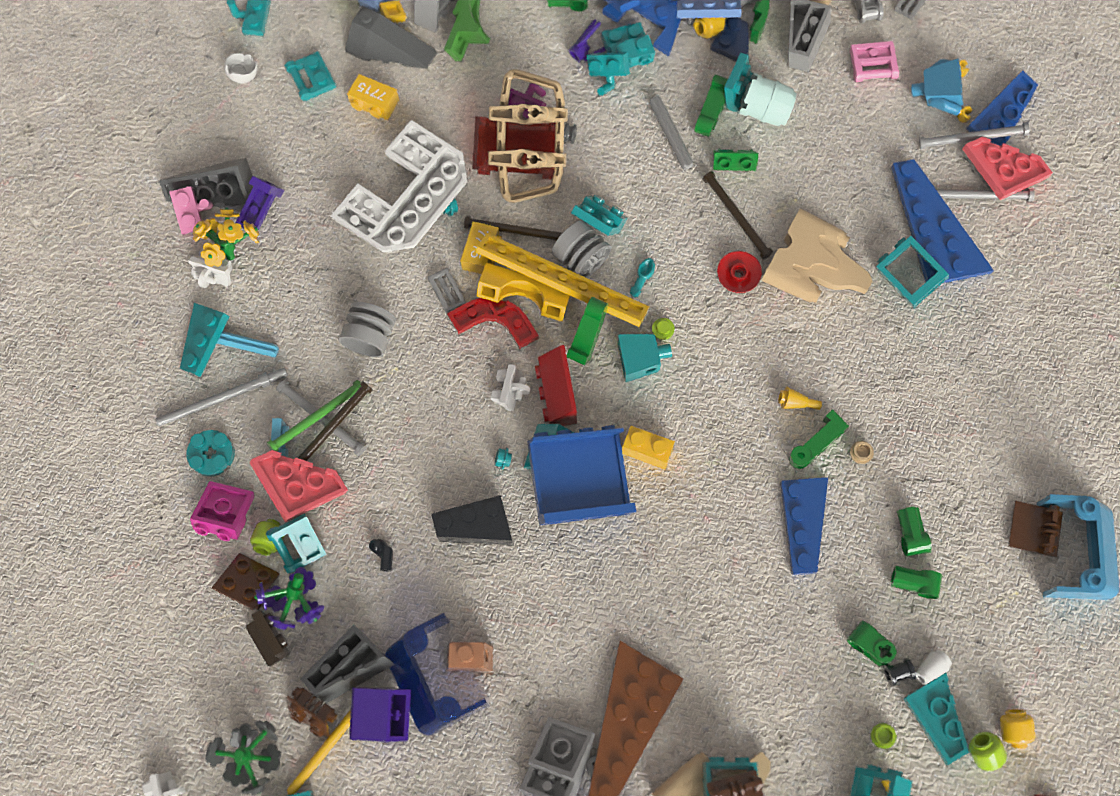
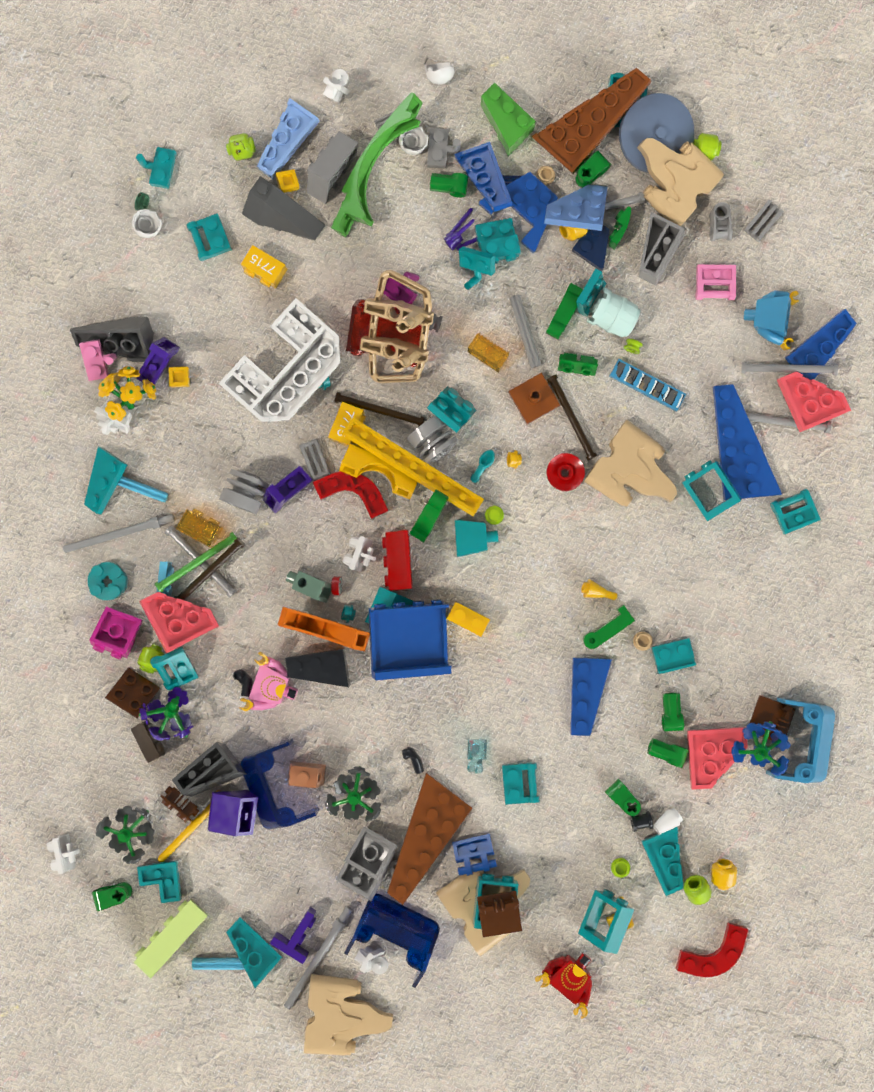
camera: 10 degrees right, 15 degrees up
none -> clear green tile [134,192,149,211]
none -> yellow plate [169,367,190,387]
none -> clear yellow brick [176,508,223,548]
none -> bright pink torso [239,652,298,711]
none -> dark purple bracket [263,466,312,514]
none -> orange arch [277,607,370,652]
none -> sand green torso [286,571,331,603]
none -> dark grey plant [325,766,381,822]
none -> red tile [331,576,342,596]
none -> black arm [402,747,424,774]
none -> blue plate [452,834,497,876]
none -> clear yellow brick [467,333,509,373]
none -> clear light blue plate [467,739,487,774]
none -> teal plate [502,762,540,805]
none -> yellow plate [507,450,522,469]
none -> dark orange tile [508,373,560,425]
none -> tile [609,359,686,412]
none -> lime bush [623,338,643,354]
none -> teal plate [651,638,696,674]
none -> coral plate [687,727,748,790]
none -> blue plant [731,721,791,776]
none -> teal plate [770,489,821,535]

